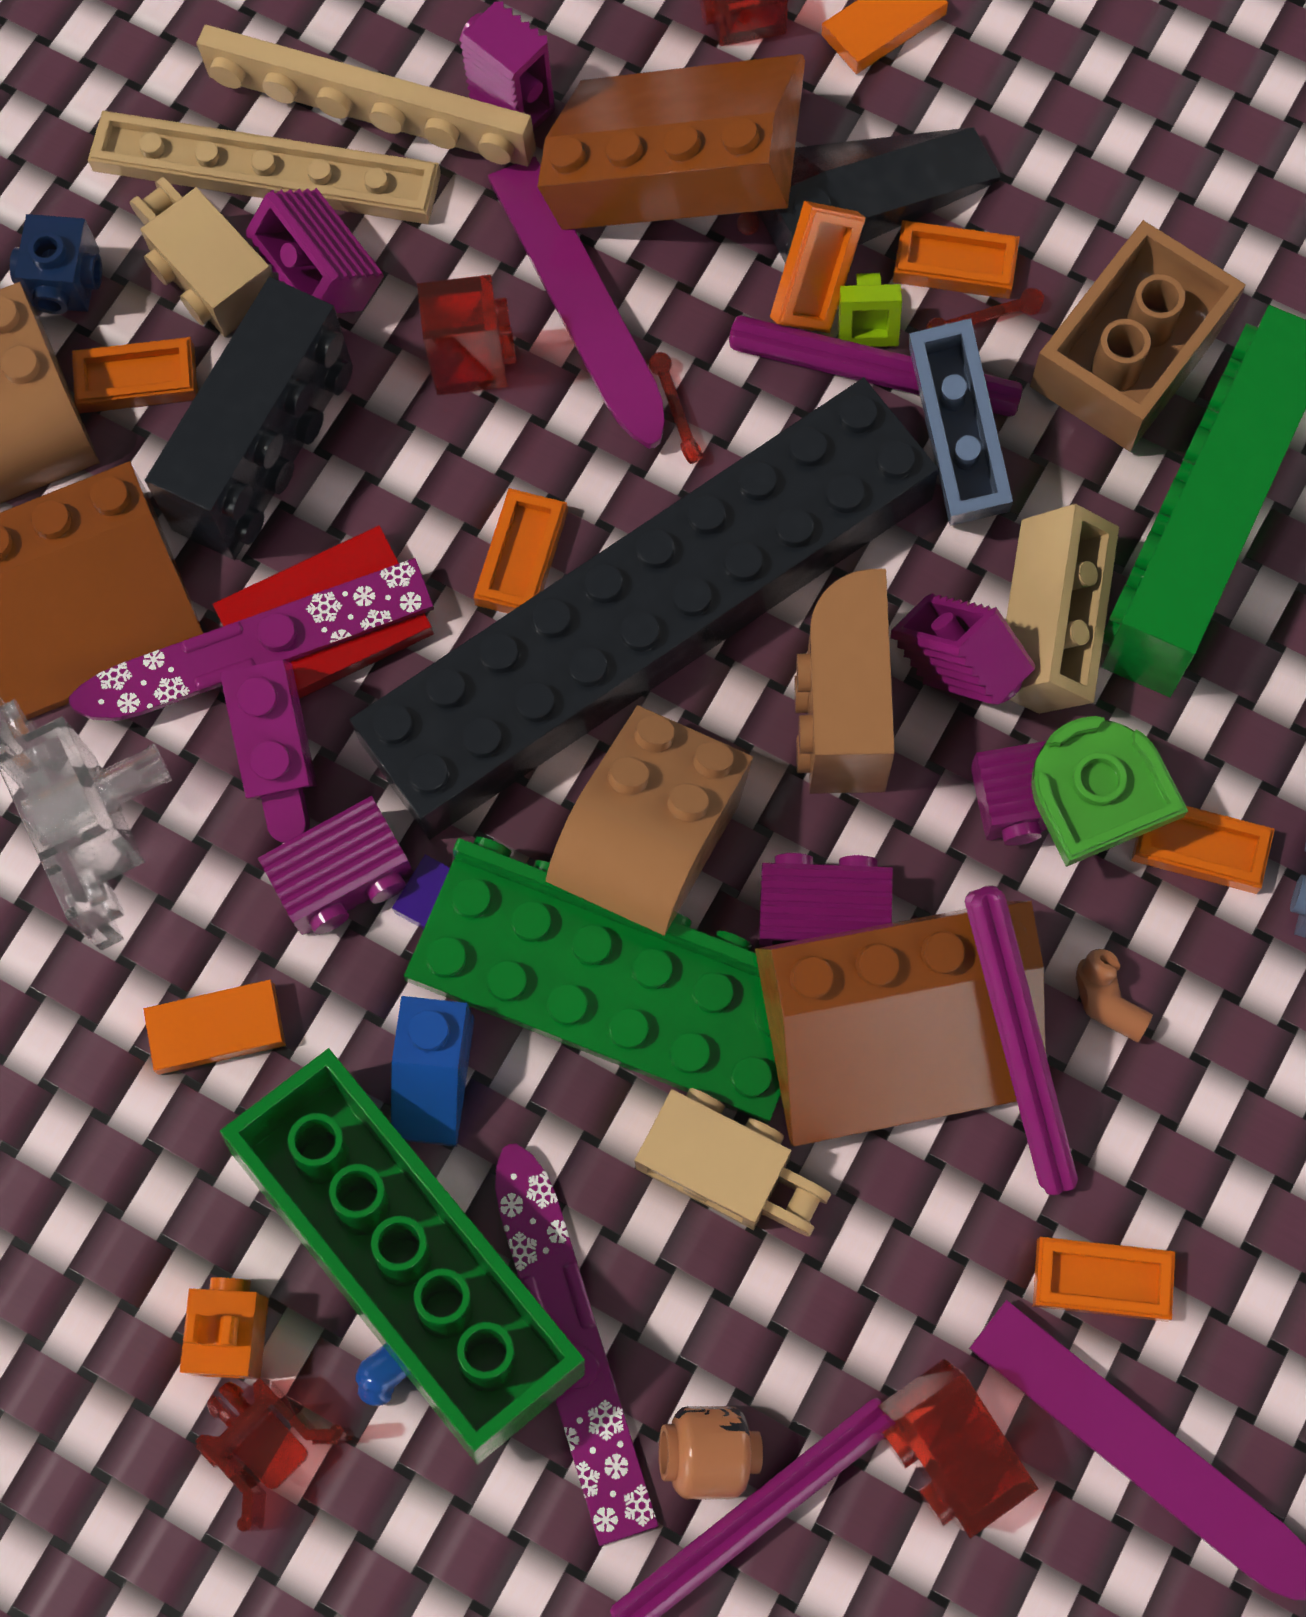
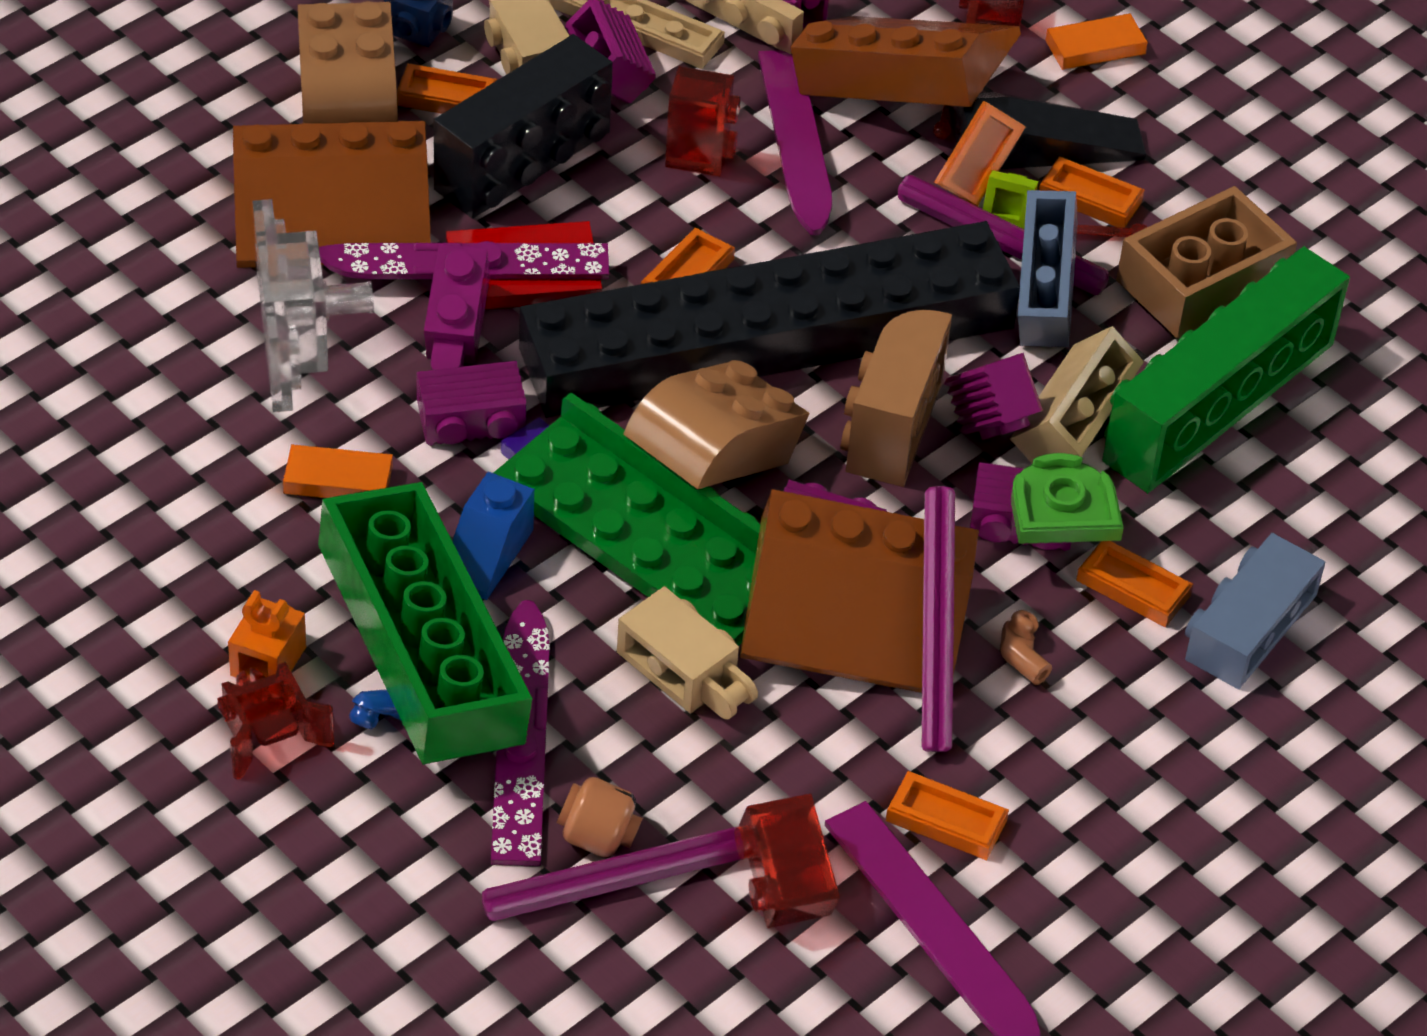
camera: 10 degrees right, 25 degrees down
clear red hinge [649,352,703,464] -> none

